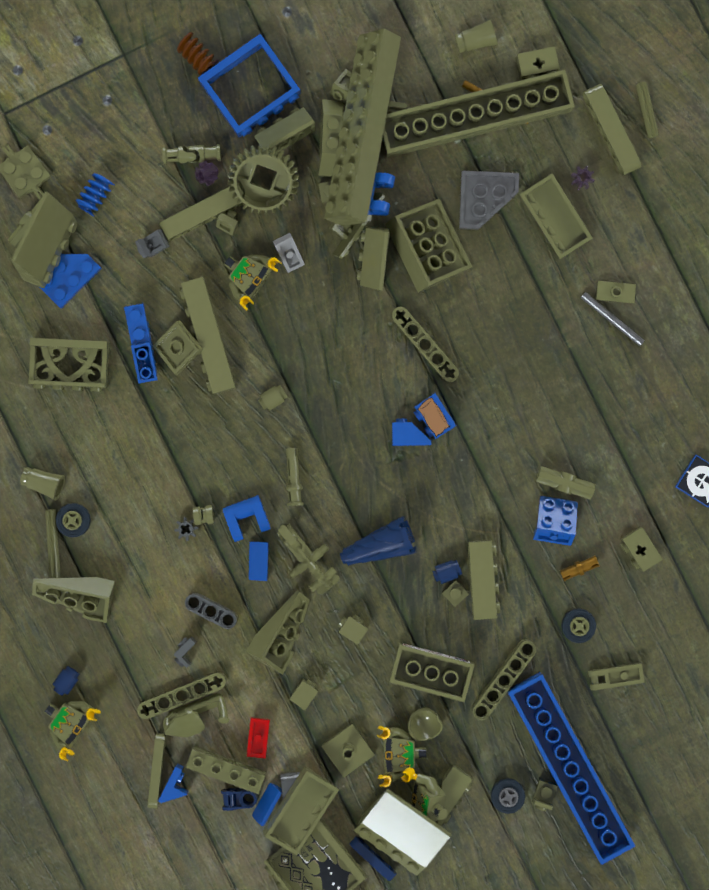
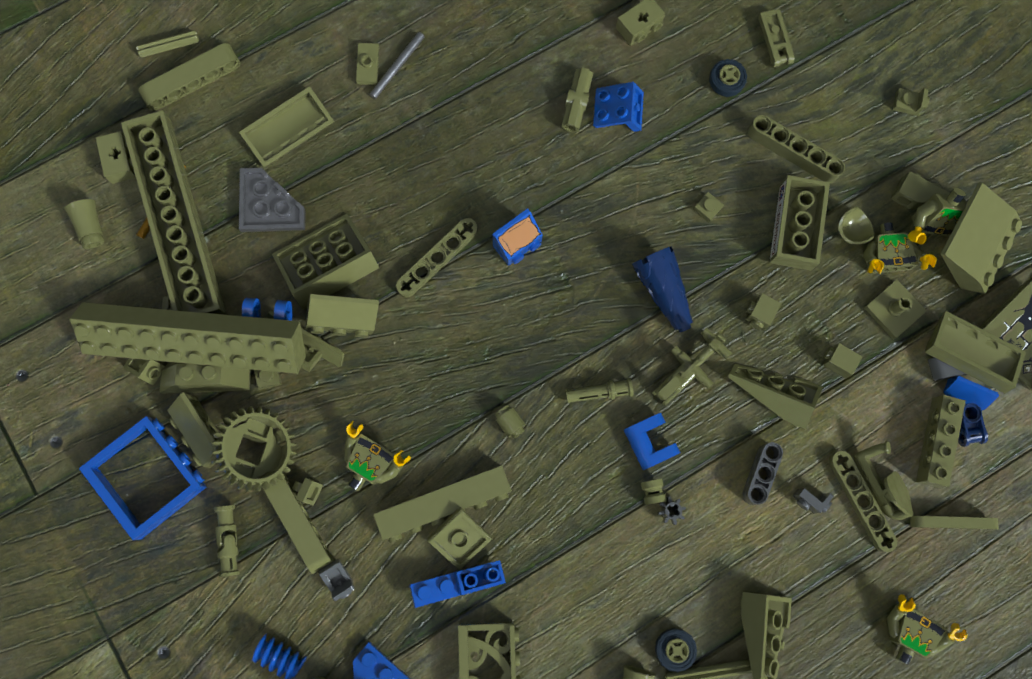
camera: 100 degrees left, 10 degrees down
dark blue brick [52,666,80,696] -> none
blue slope [158,763,189,803] -> none
reddish brown piece [177,32,218,76] -> none
clear purple gear [195,161,218,186] -> none
red plate [246,717,270,759] -> none
blue slope [249,542,269,581] -> none
light grey slope [273,233,305,273] -> none
dark blue beam [349,836,397,881] -> none
blue slope [392,419,431,446] -> none
dark blue brick [432,560,462,584] -> none
olive brick [467,540,500,620] -> none
black wheel [491,778,525,814] -> none
blue brick [507,672,635,865] -> none
pearl gold pin [560,555,600,581] -> none
clear purple gear [571,166,595,190] -> none

